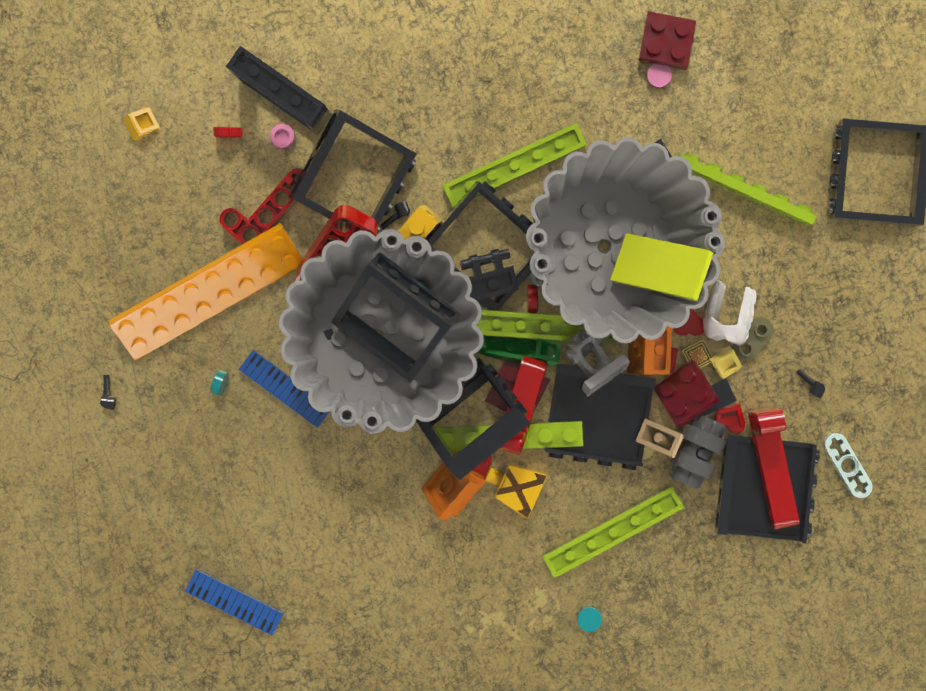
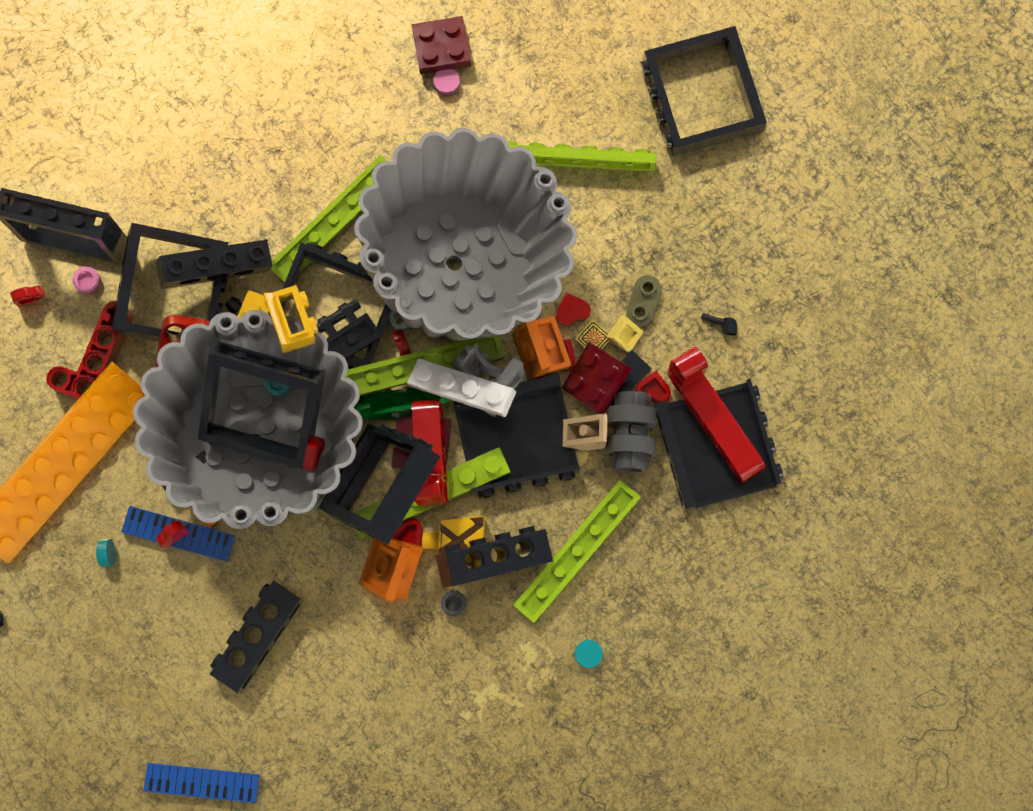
camera: 20 degrees left, 10 degrees down
neon yellow tile [610,233,713,301] -> none
white piece [703,281,757,346] -> none
light aqua beam [823,433,872,498] -> none
none -> black brick [156,239,273,289]
none -> red tile [156,521,191,548]
none -> black brick [210,580,304,694]
none -> yellow window [264,285,318,354]
none -> red tile [303,436,325,472]
none -> white plate [407,358,516,417]
none -> black brick [435,526,553,588]
none -> dark grey piece [441,590,467,617]

